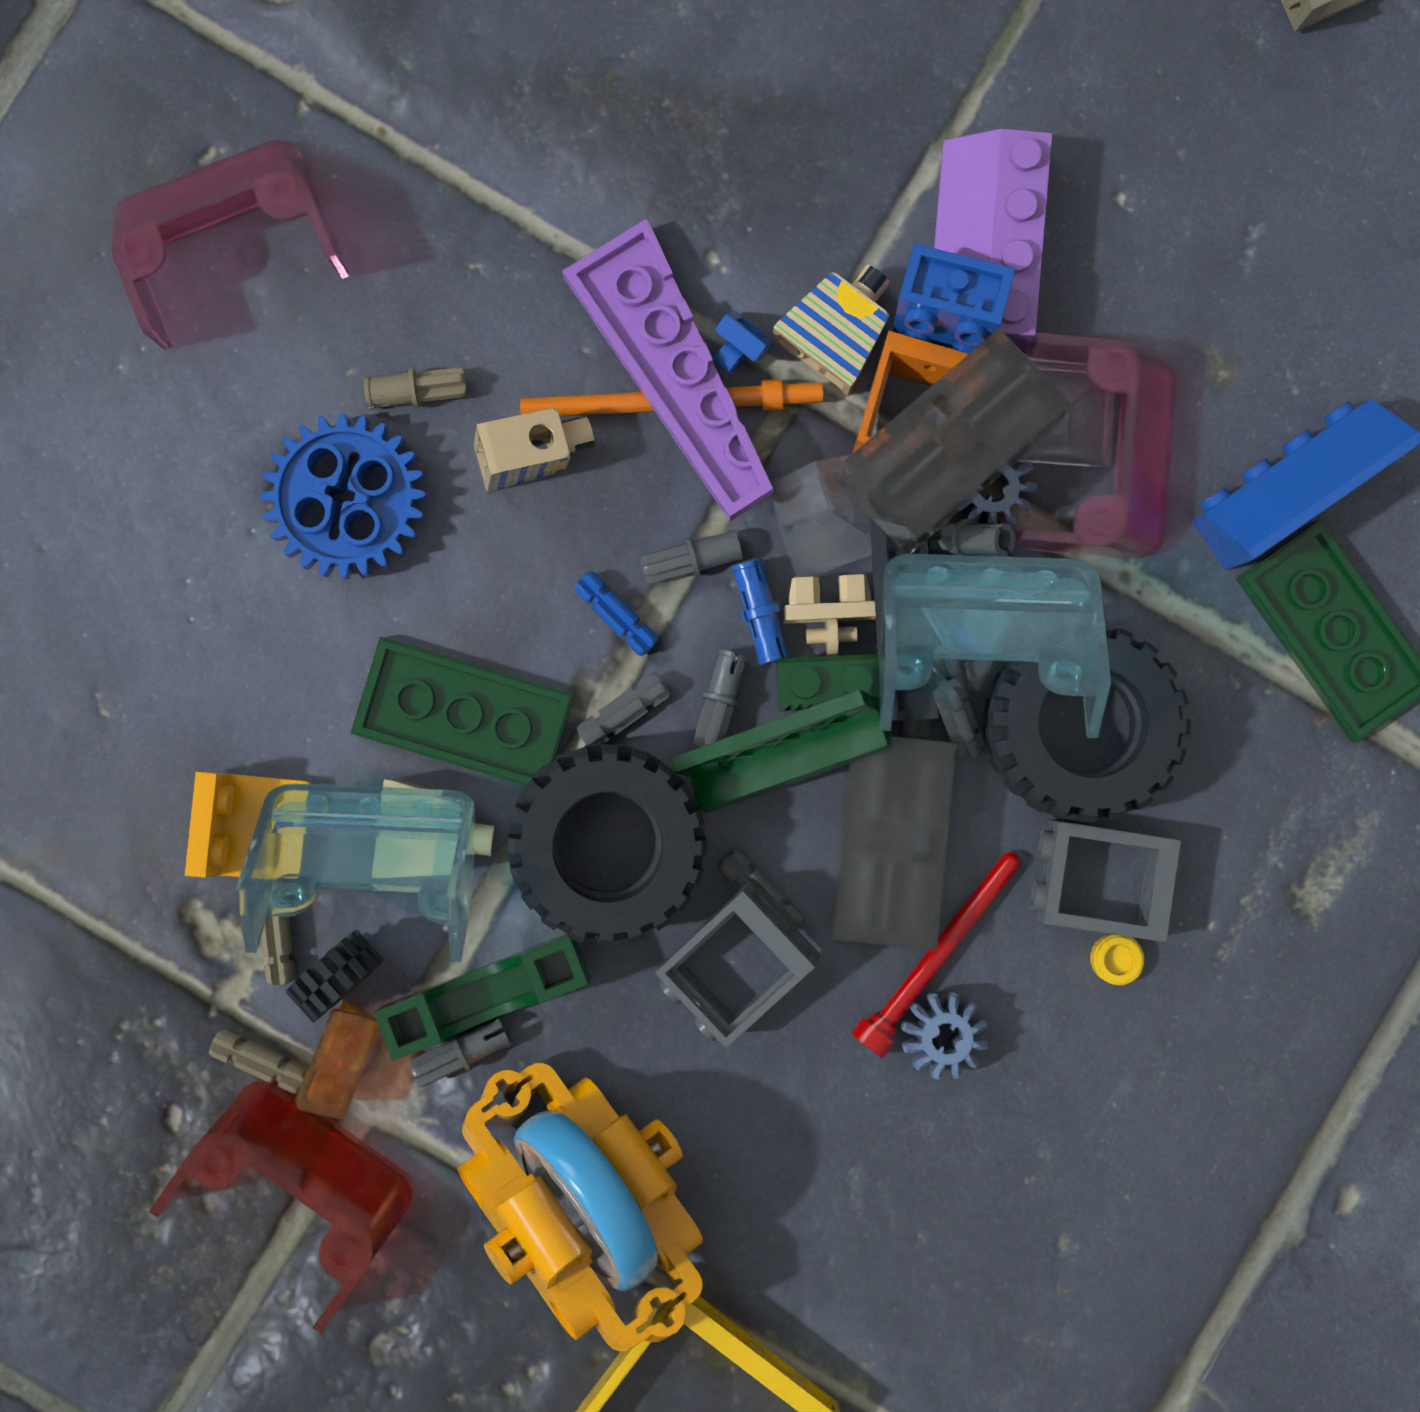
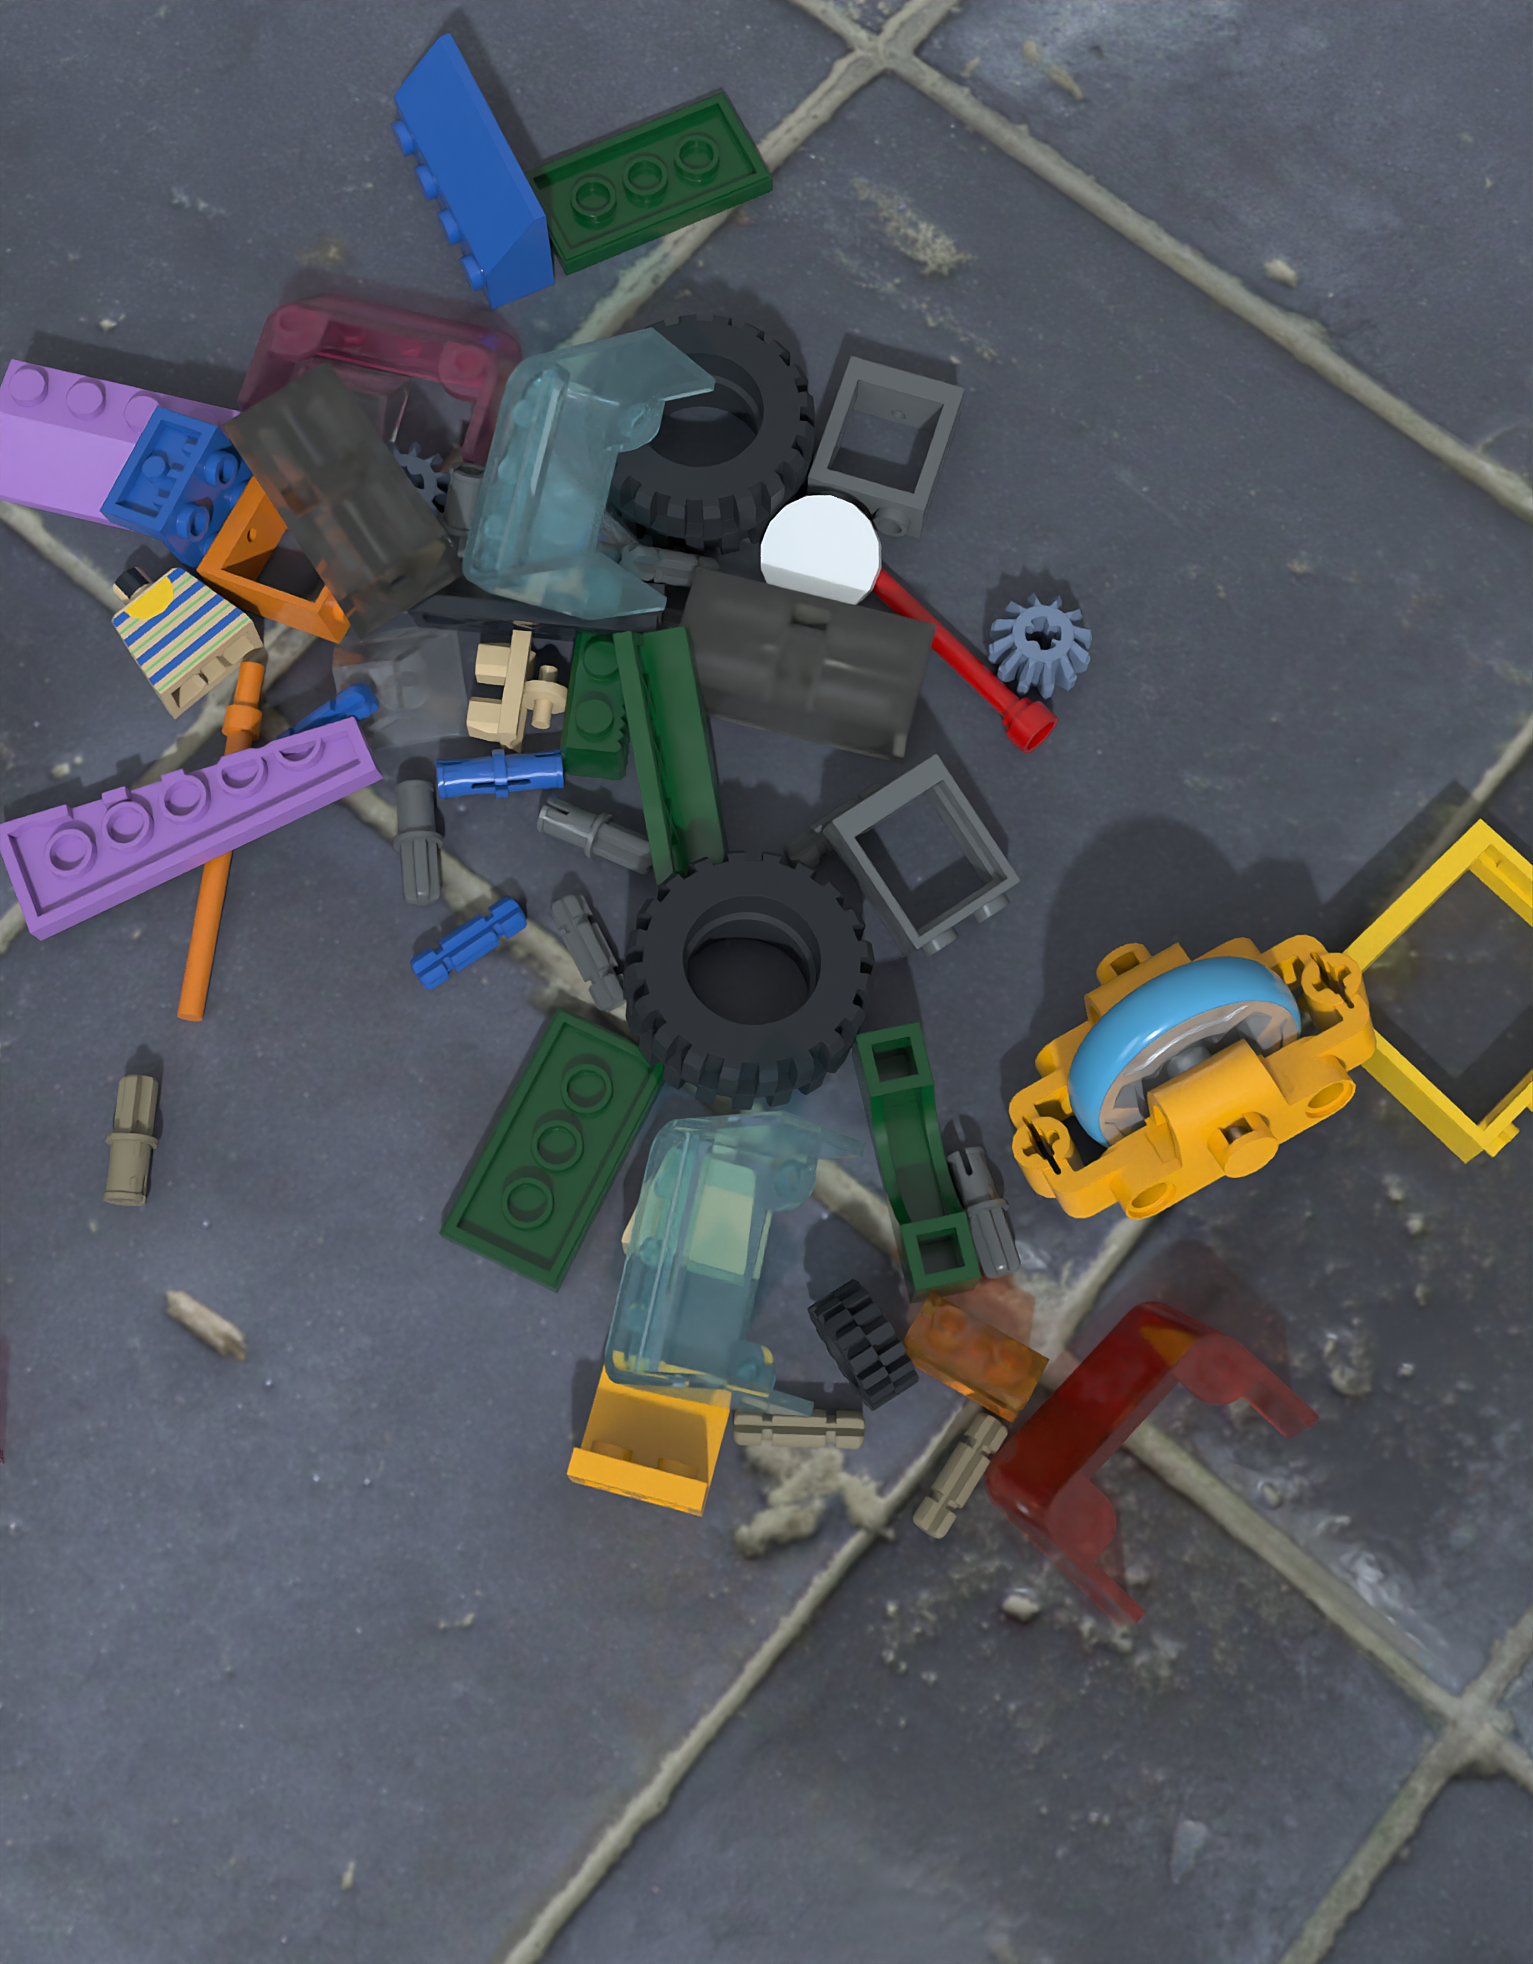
camera: 75 degrees left, 15 degrees down
blue gear [260,413,428,580] -> none
tan torso [474,408,595,493] -> none
blue tile [713,311,776,372] -> none
yellow tile [1090,934,1144,985] -> none
none -> blue axle [276,682,379,740]
none -> white tile [761,495,881,617]

